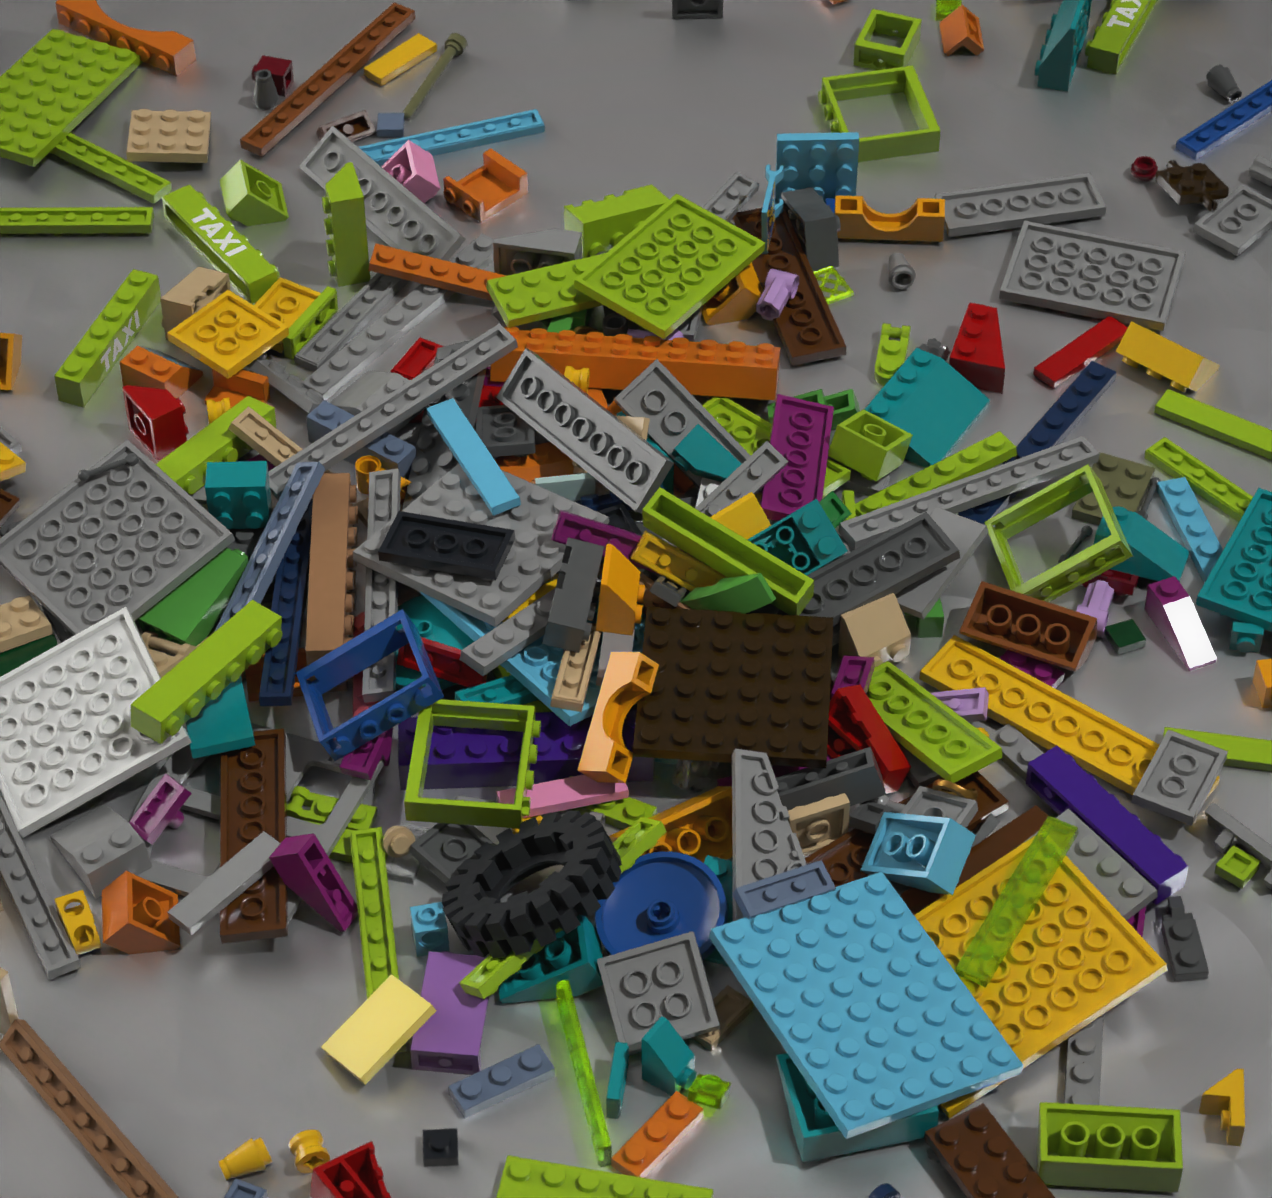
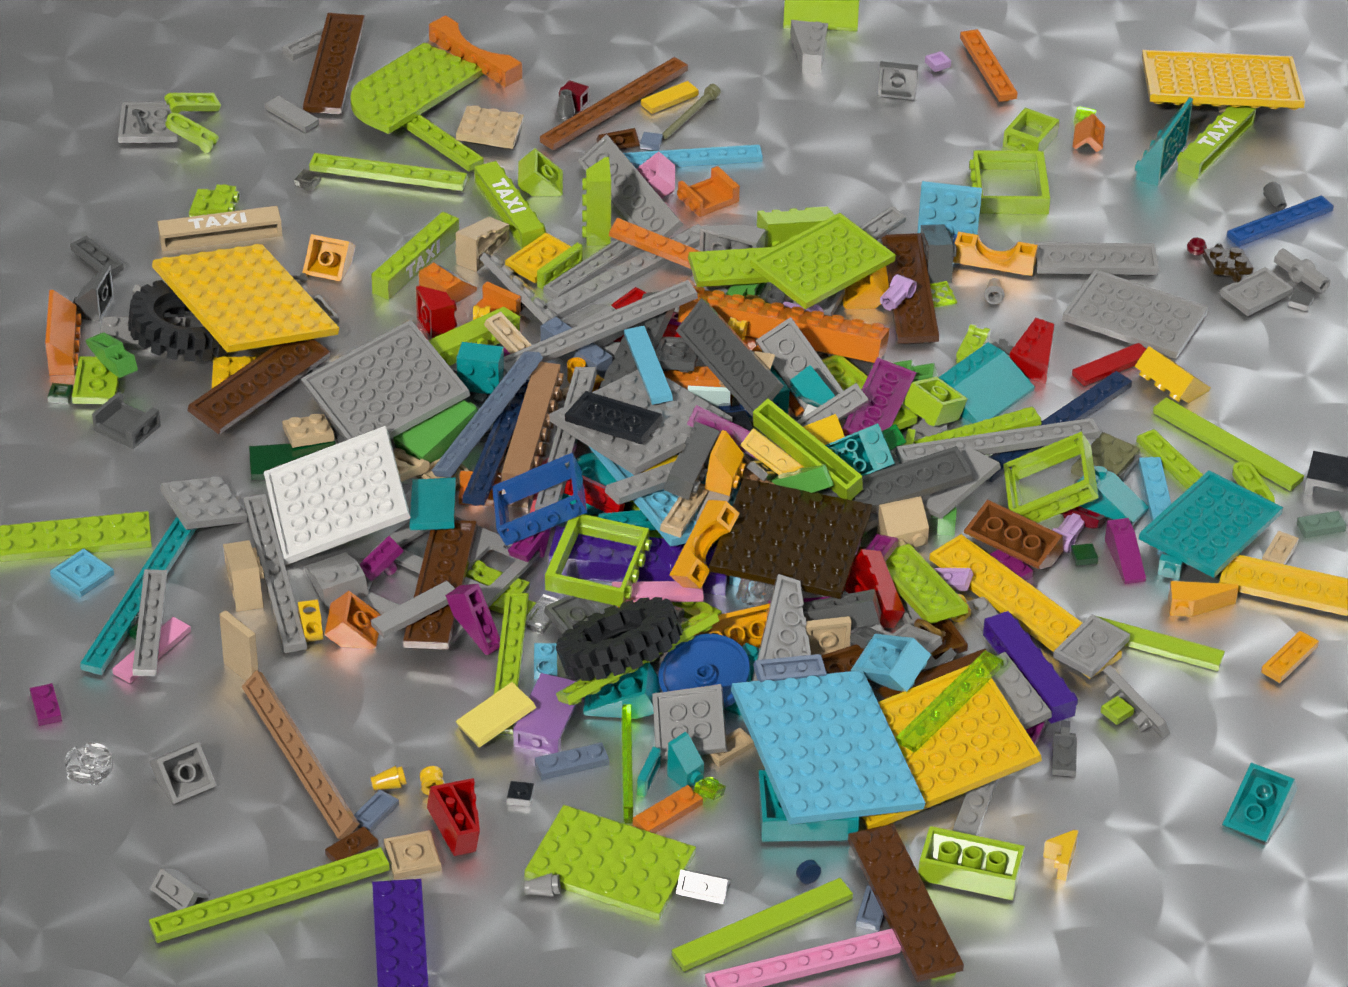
camera: 10 degrees right, 5 degrees down
dark grey hinge [78,453,139,481] -> none
lime brick [131,600,282,744] -> none
yellow plate [167,290,289,379] -> none
tan plate [383,826,415,858] -> none
medium azure flag [762,164,783,254] -> none

